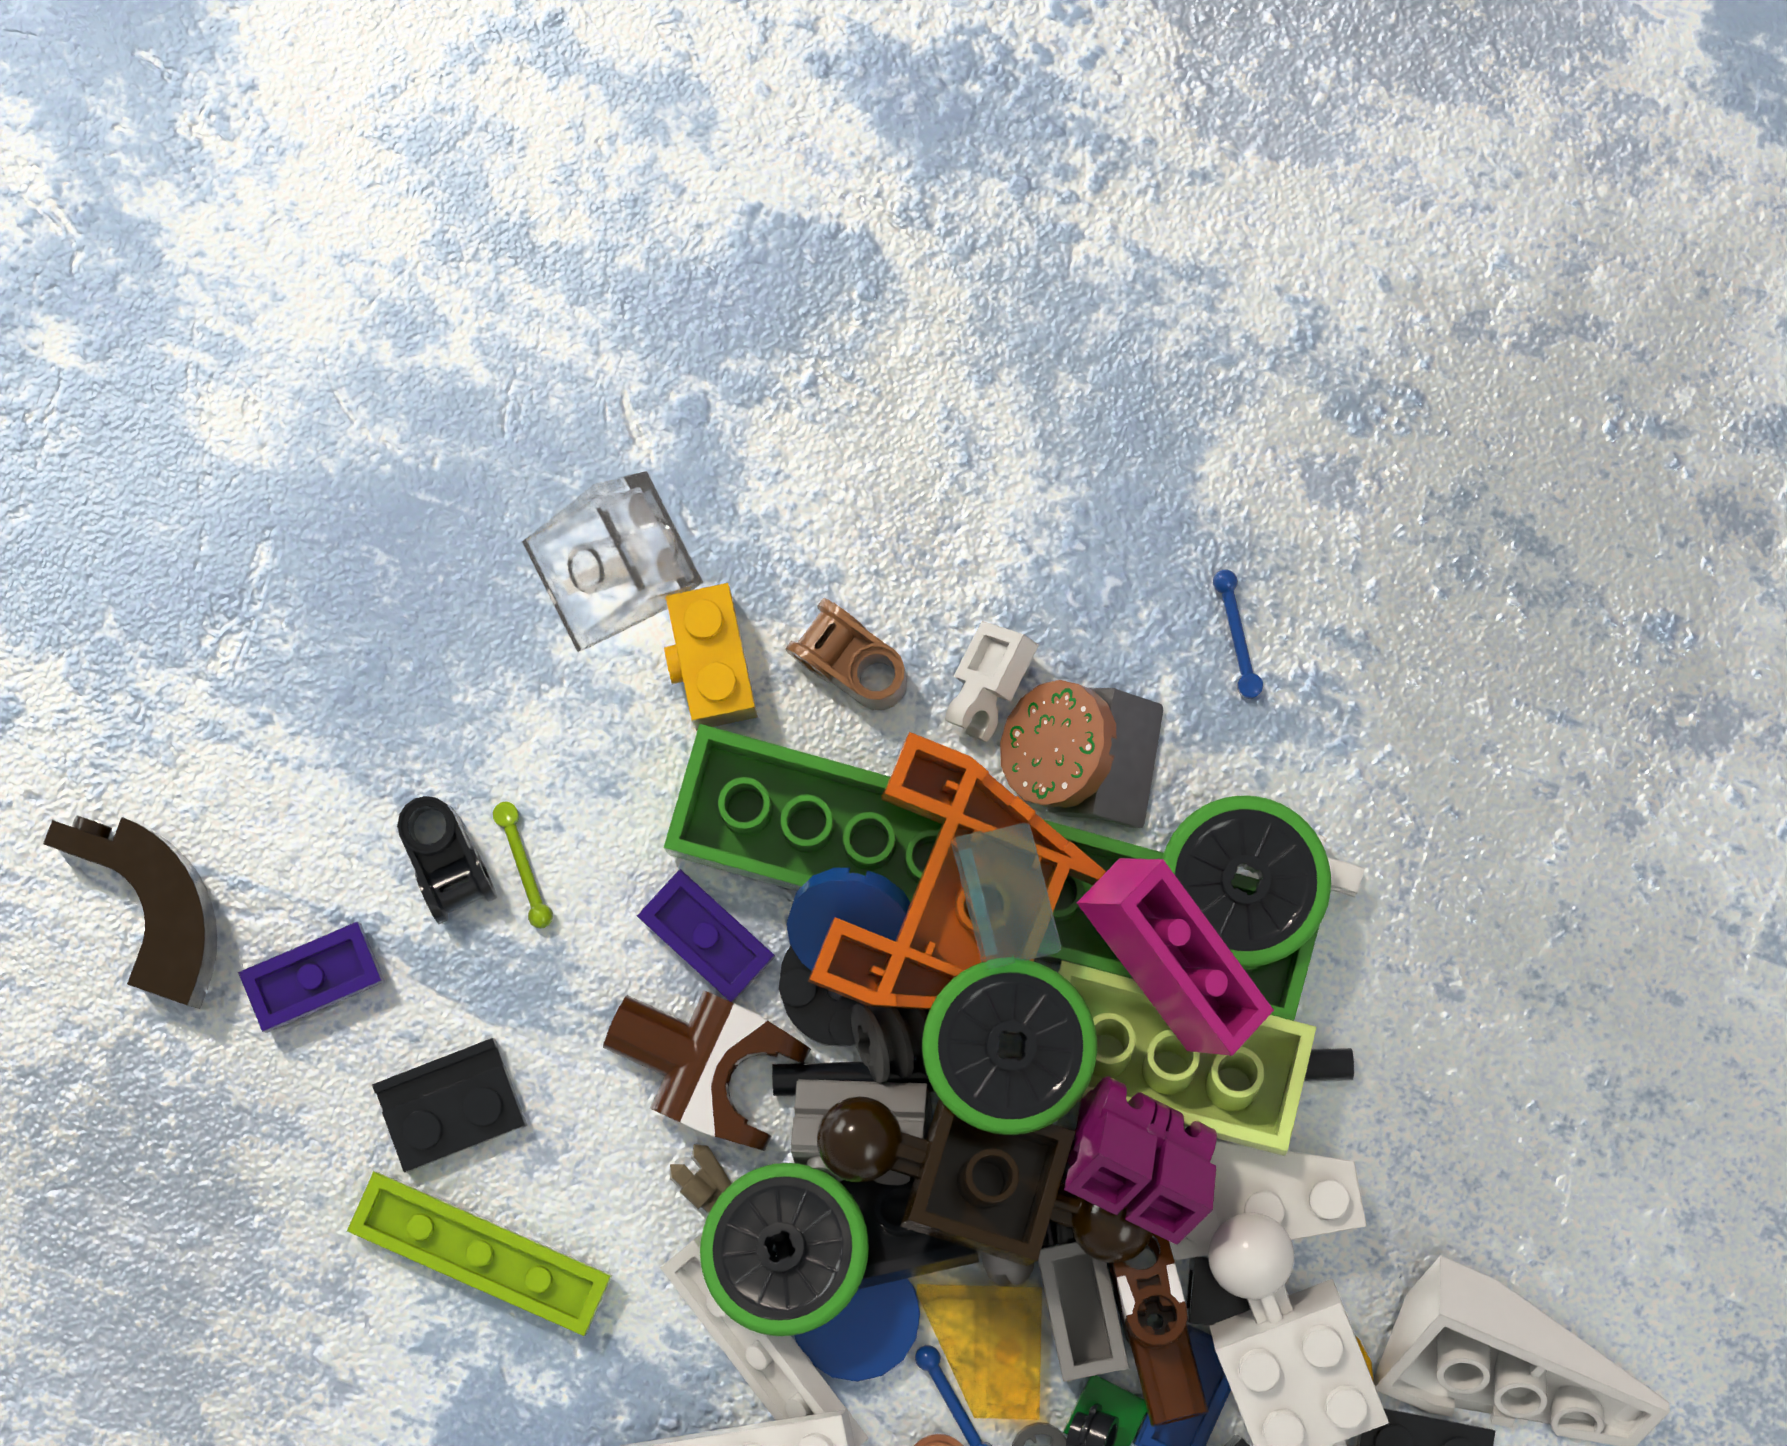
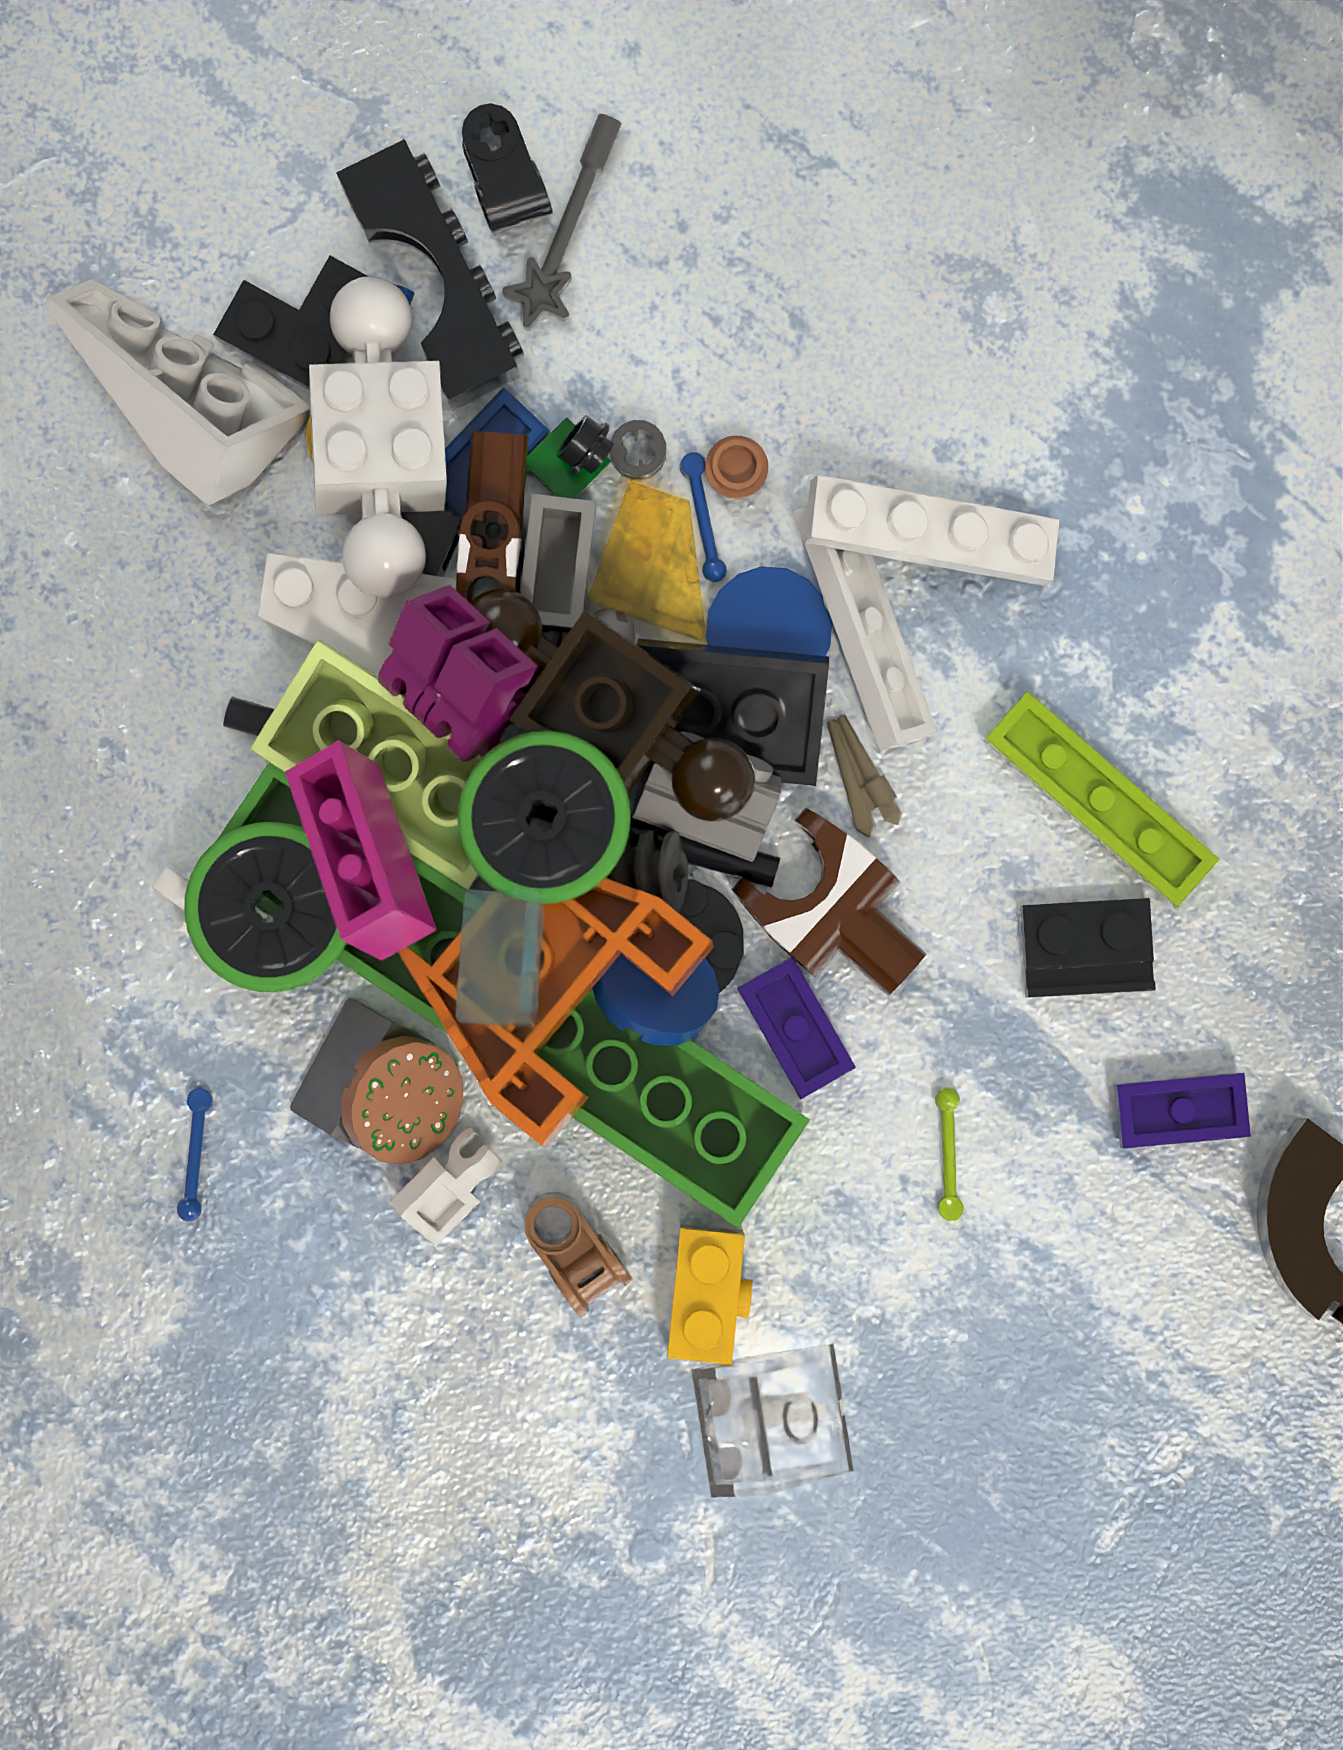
camera: 165 degrees left, 5 degrees up
black piece [397,796,497,925] -> none
black wheel [700,1163,868,1336] -> none

